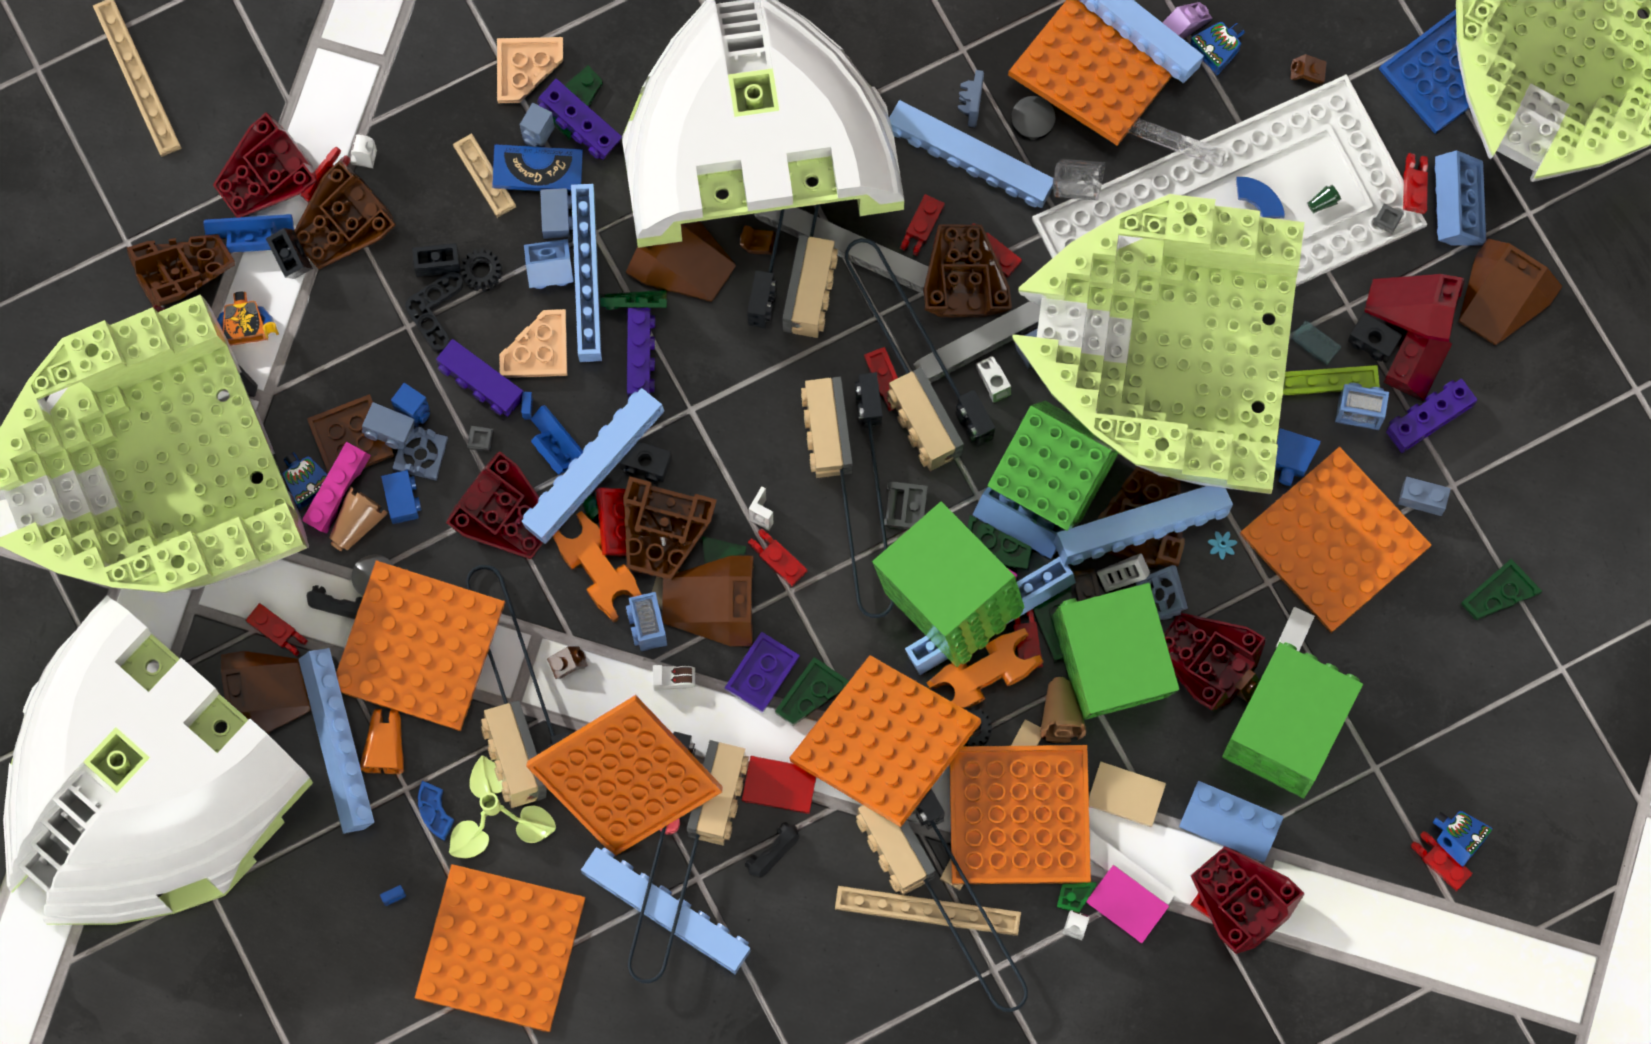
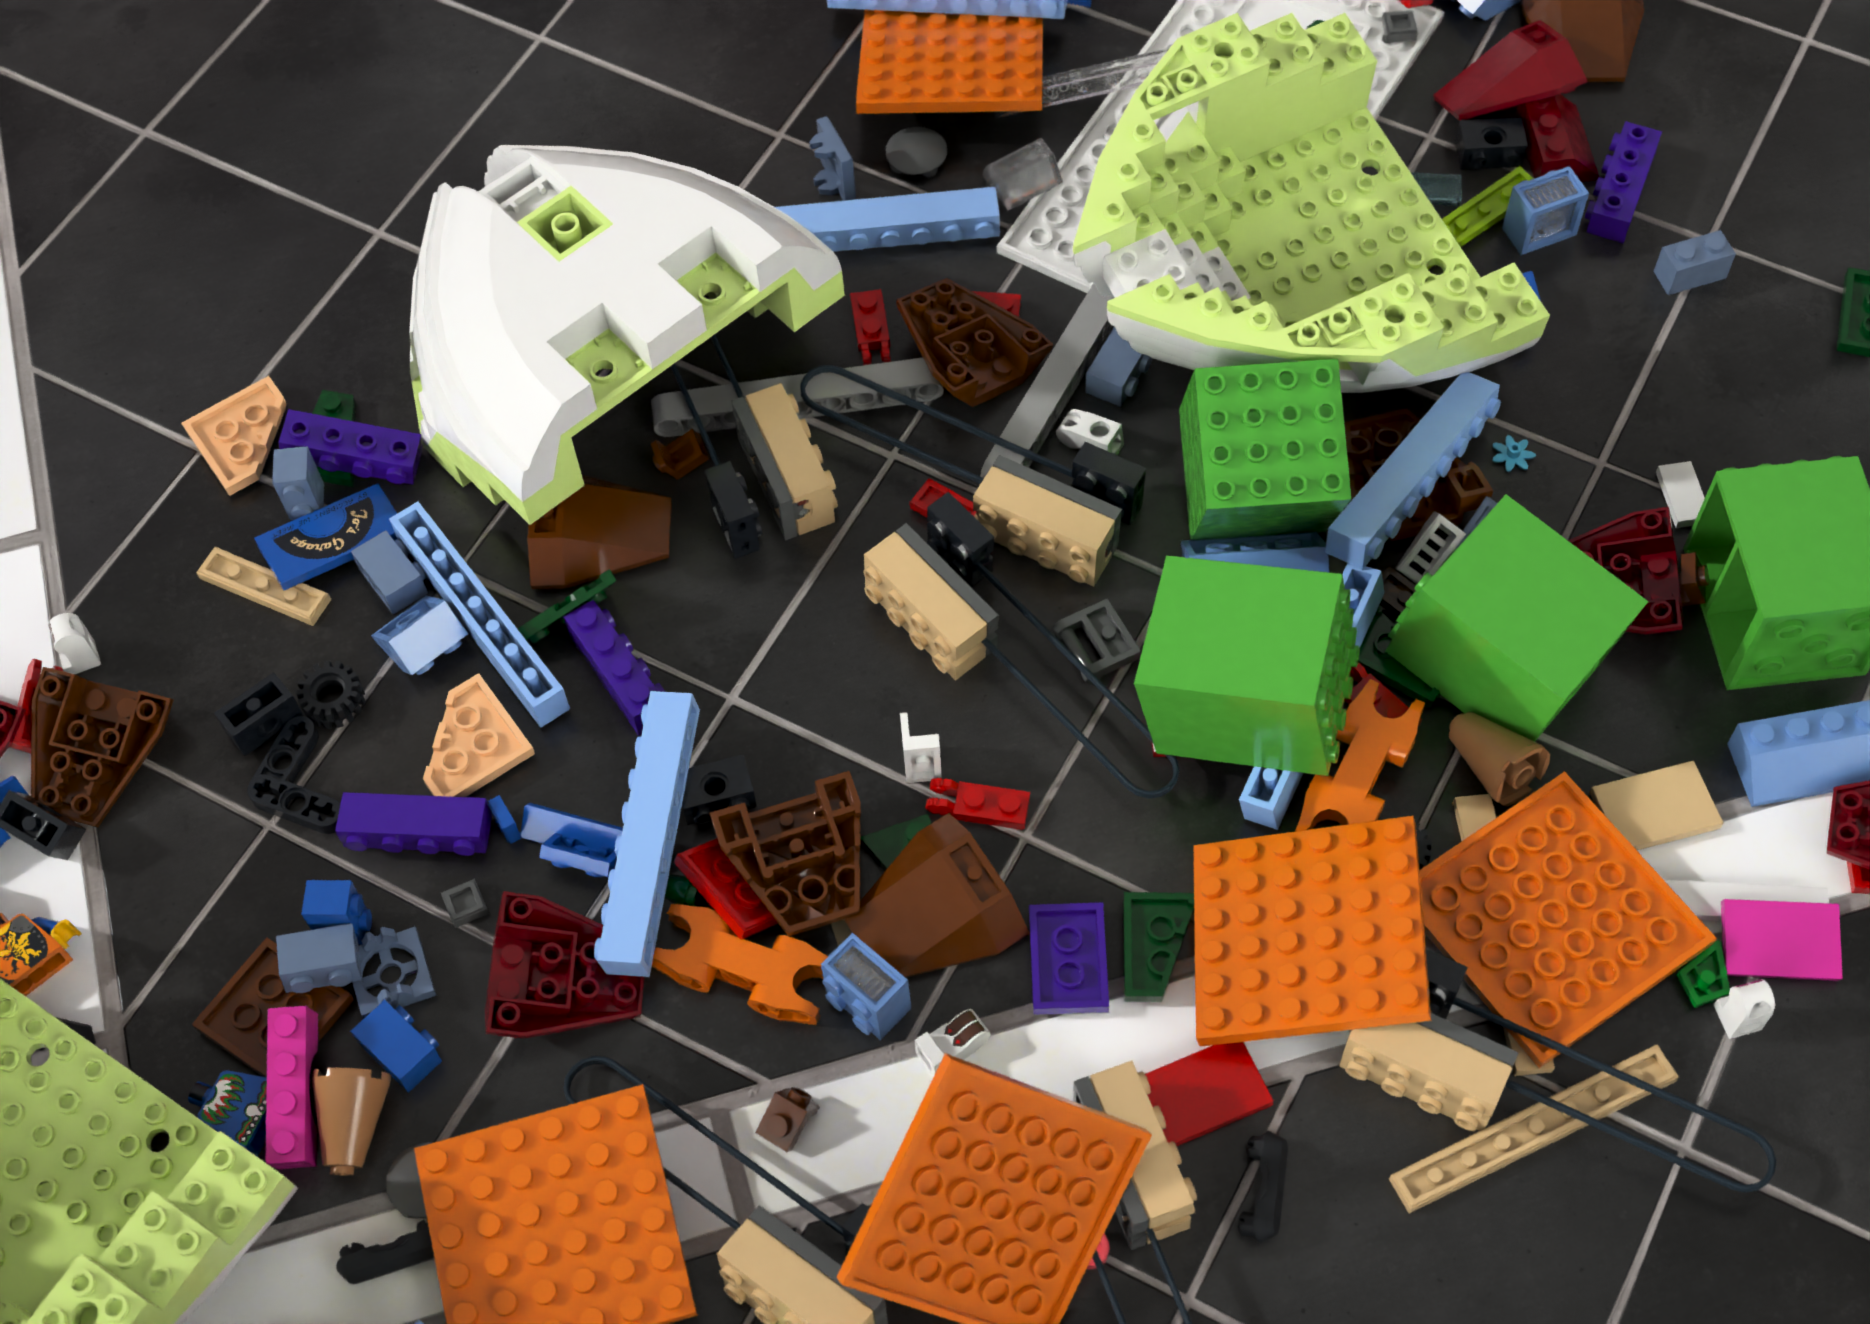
camera: 30 degrees left, 15 degrees down
orange plate [1240,447,1431,633] -> none

